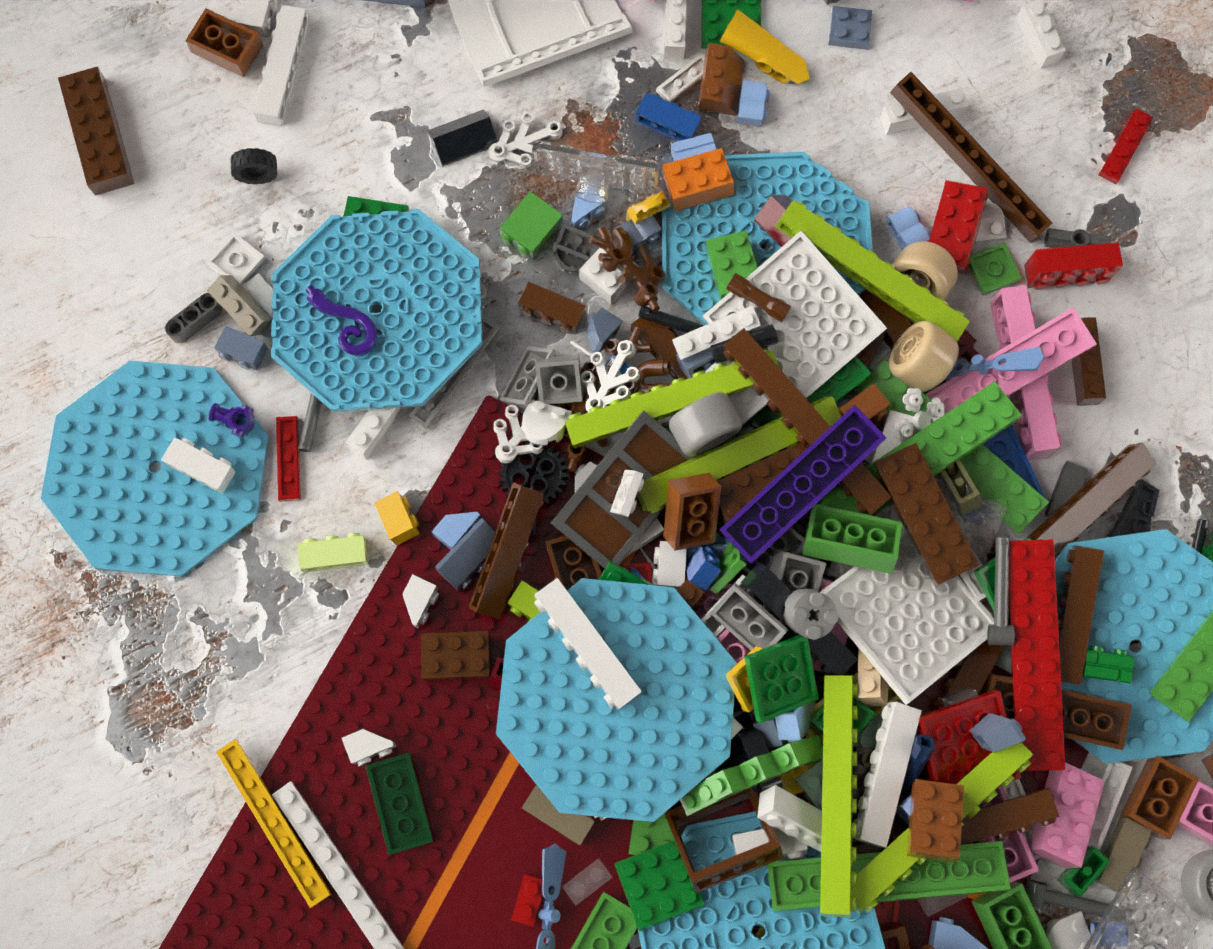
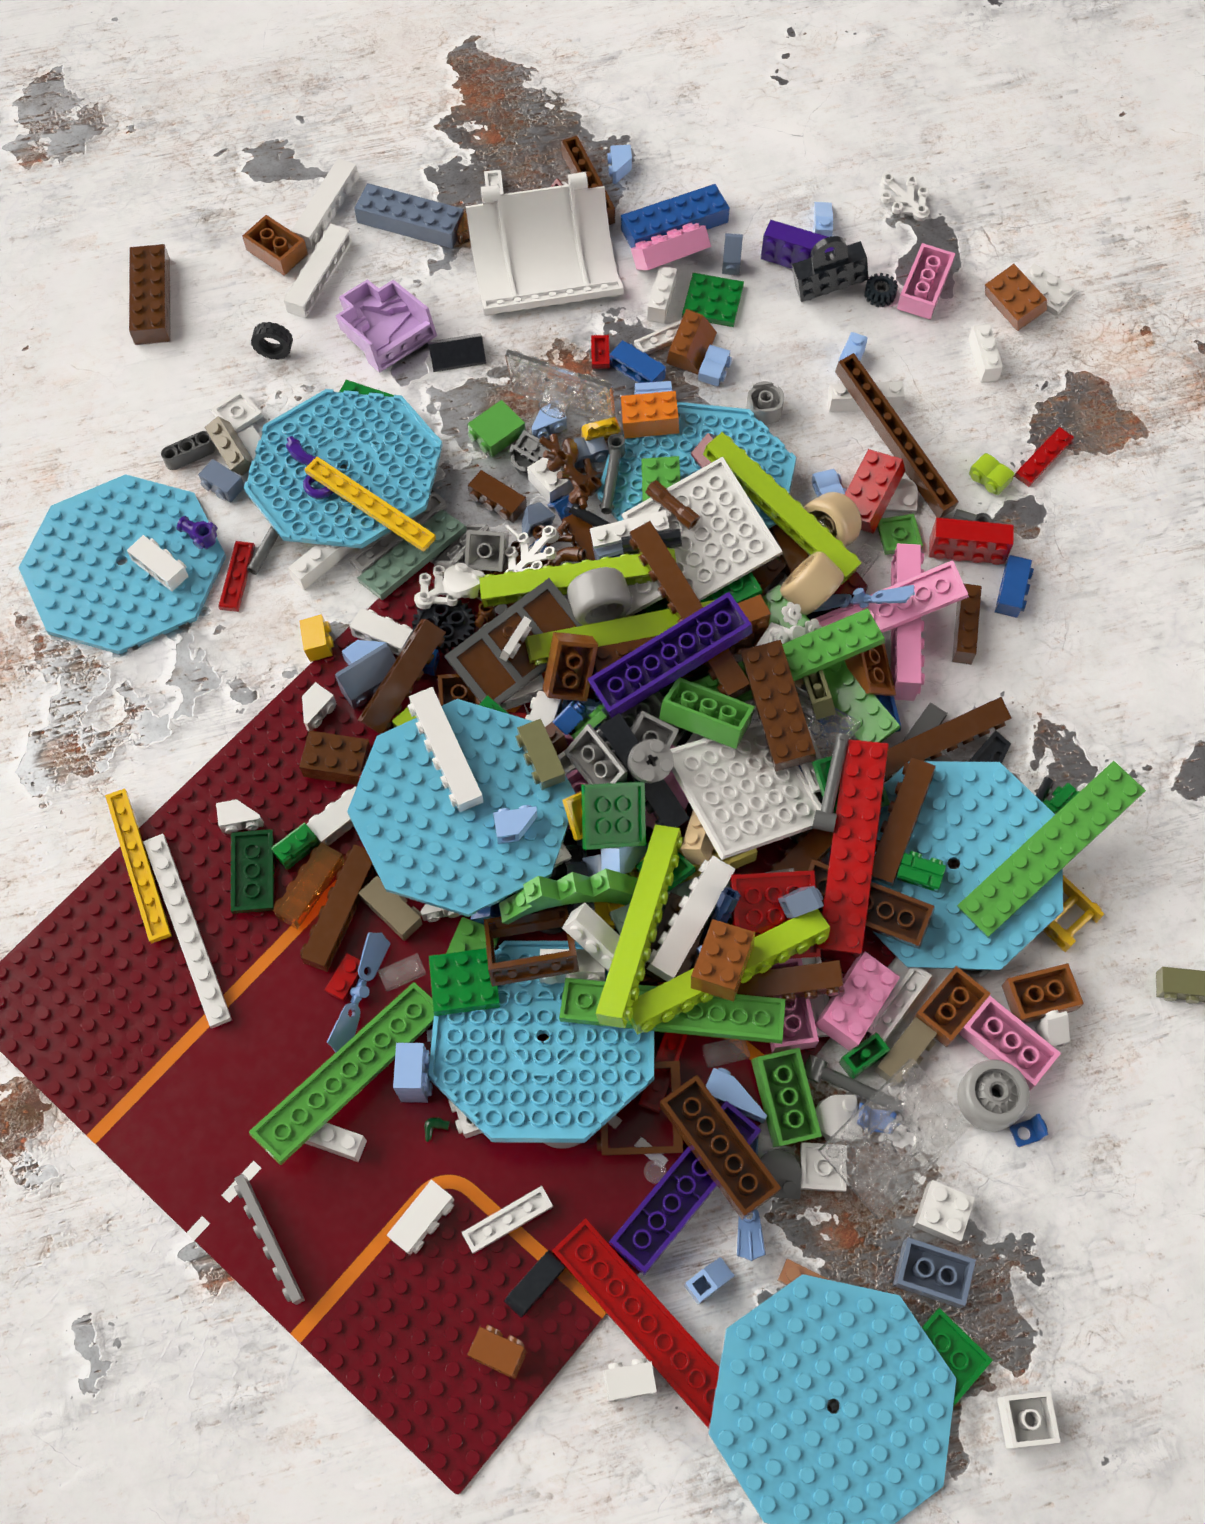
camera: 15 degrees right, 10 degrees down
yellowish green brick [298,533,369,573] -> none
white plant [489,112,563,168] -> none
yellow panel [720,10,810,84] -> none
sand blue plate [828,6,872,50] -> none
none -> green brick [271,823,320,870]
none -> clear orange brick [273,842,345,930]
none -> reddish brown brick [300,844,375,972]
none -> yellow plate [305,457,436,552]
none -> white brick [306,786,356,849]
none -> lavender panel [336,279,437,373]
none -> white brick [350,608,413,656]
none -> sand green plate [357,509,467,600]
none -> light blue slope [493,805,537,844]
none -> olive brick [515,719,565,790]
none -> blue bracket [547,496,573,521]
none -> red plate [591,335,610,369]
none -> dark grey piece [599,434,626,514]
none -> light grey brick [746,381,784,425]
none -> light blue brick [839,332,868,361]
none -> dark orange slope [844,644,896,696]
none -> lime brick [969,453,1014,495]
none -> blue brick [995,555,1034,618]

